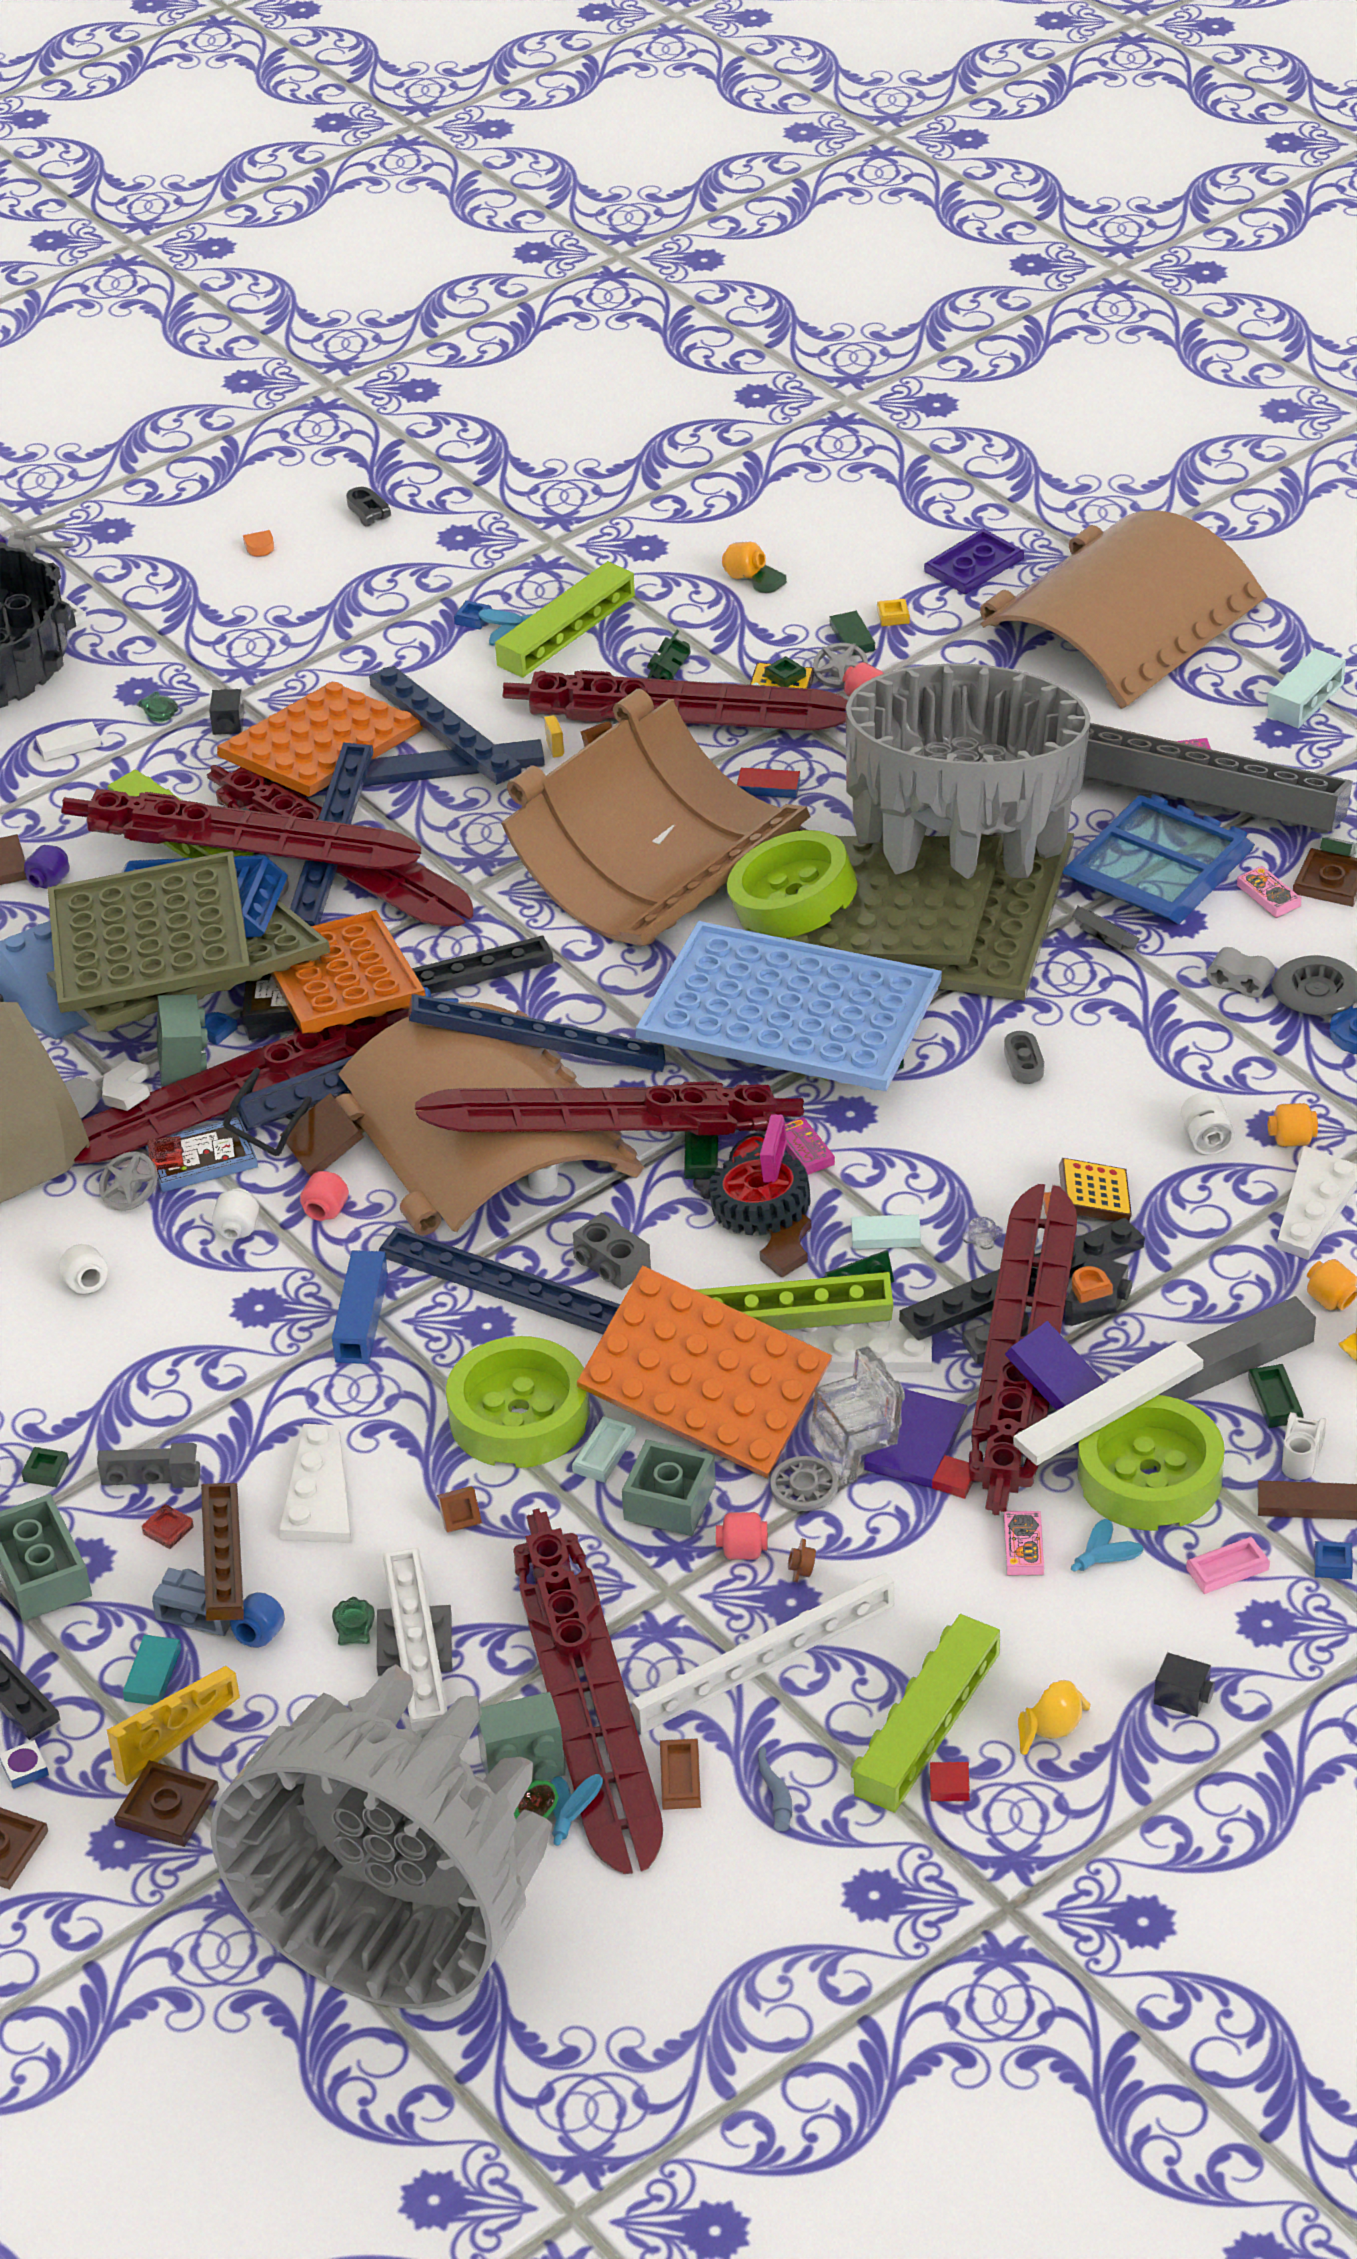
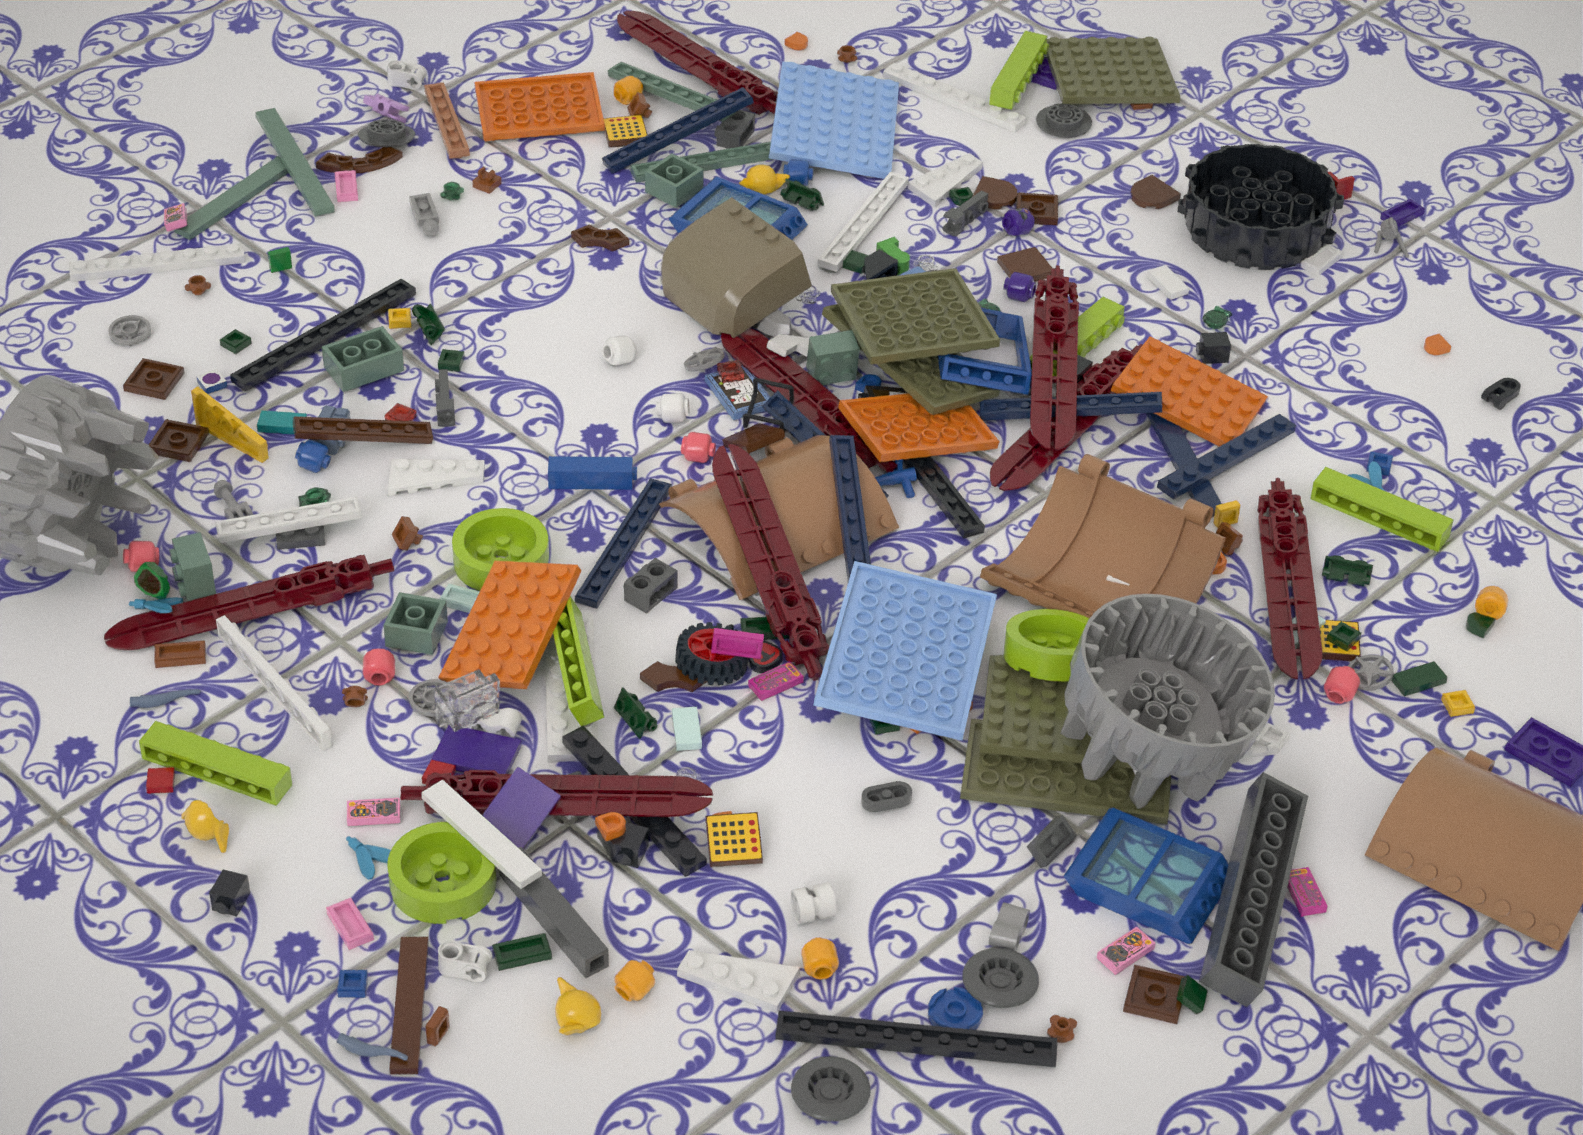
camera: 80 degrees right, 0 degrees up
light aqua brick [1266,648,1346,728] -> none

